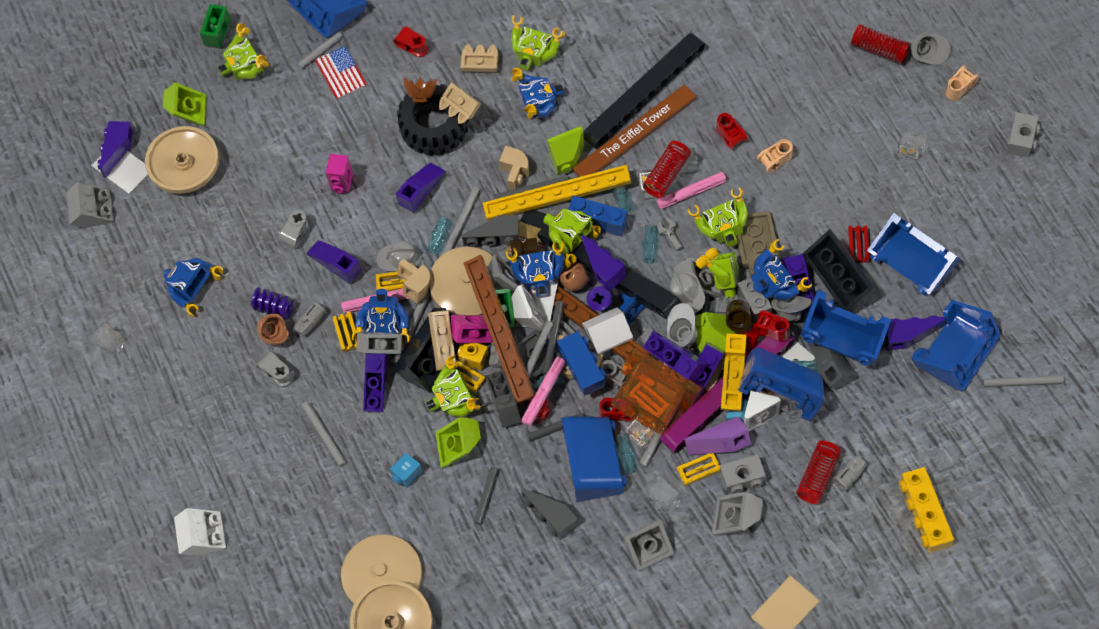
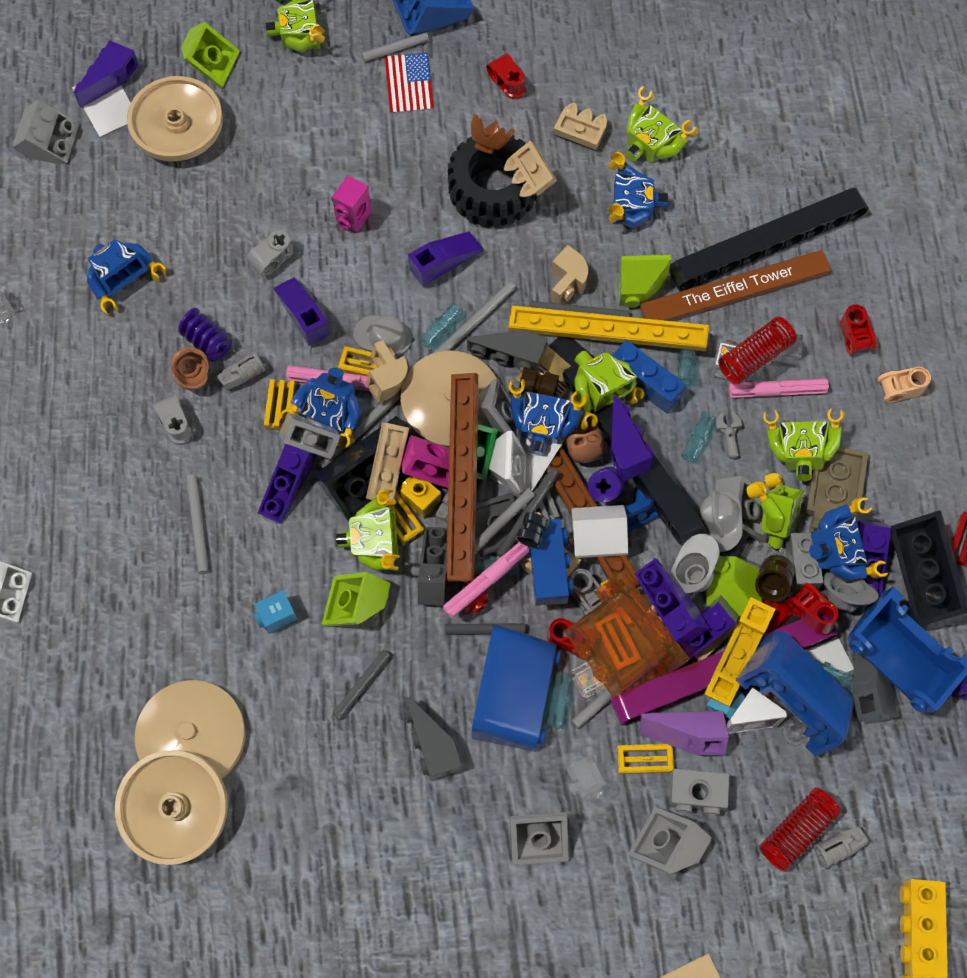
camera: 15 degrees right, 5 degrees up
none -> black wheel [515,512,550,549]

